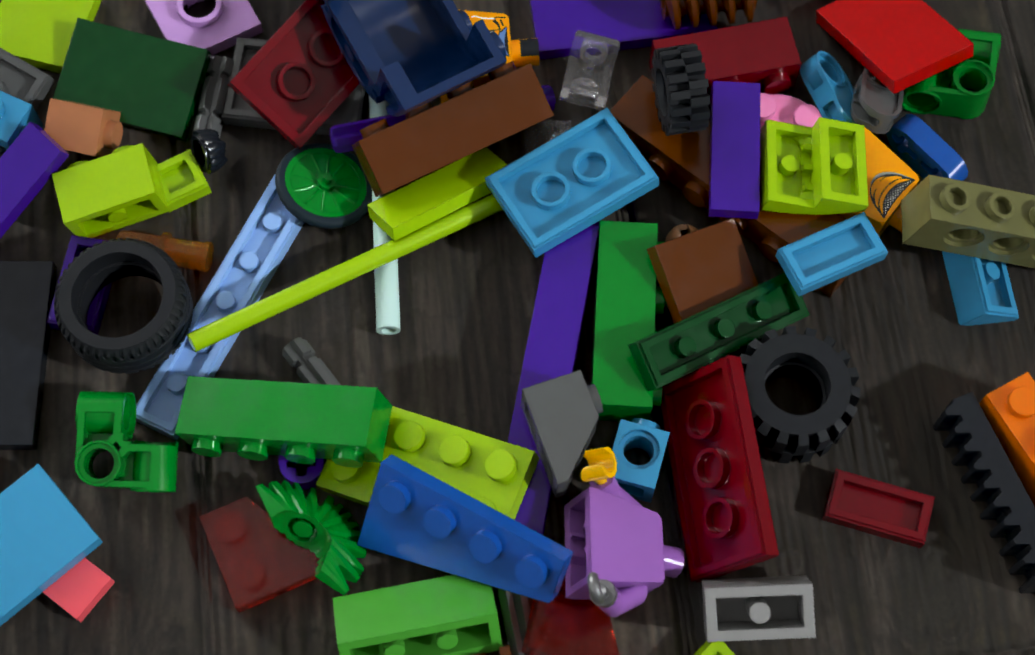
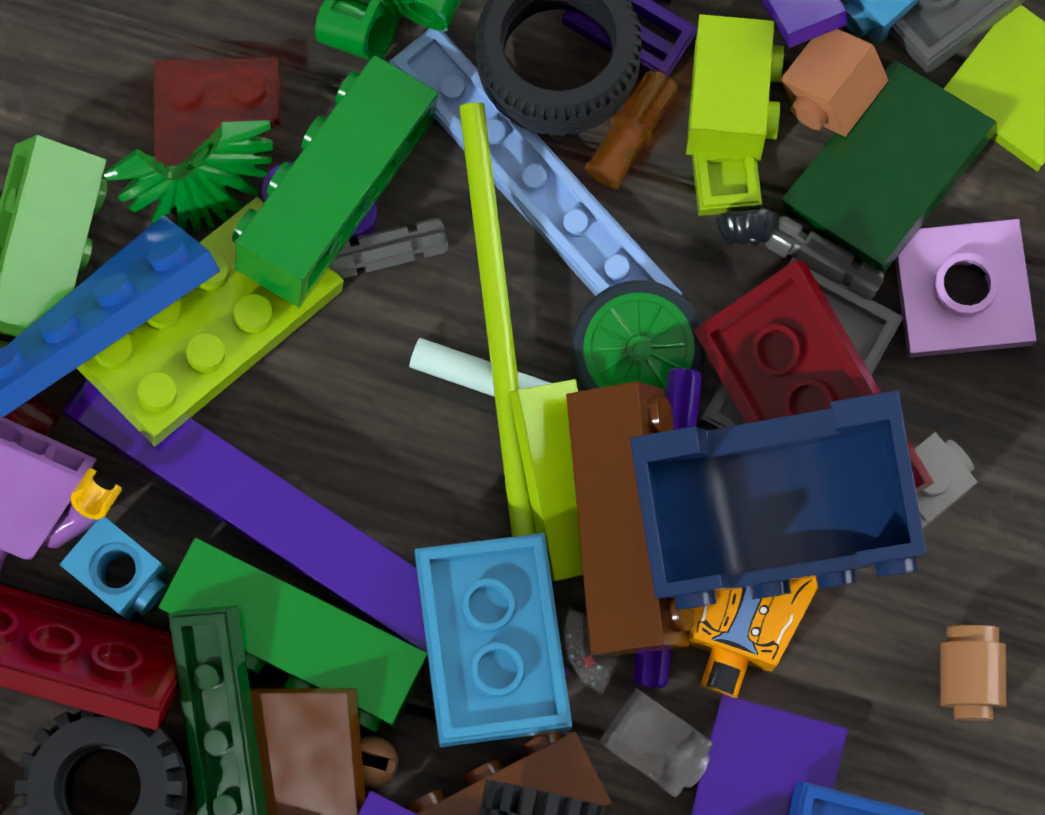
camera: 115 degrees right, 10 degrees up
dark grey slope [521,370,603,498] -> none

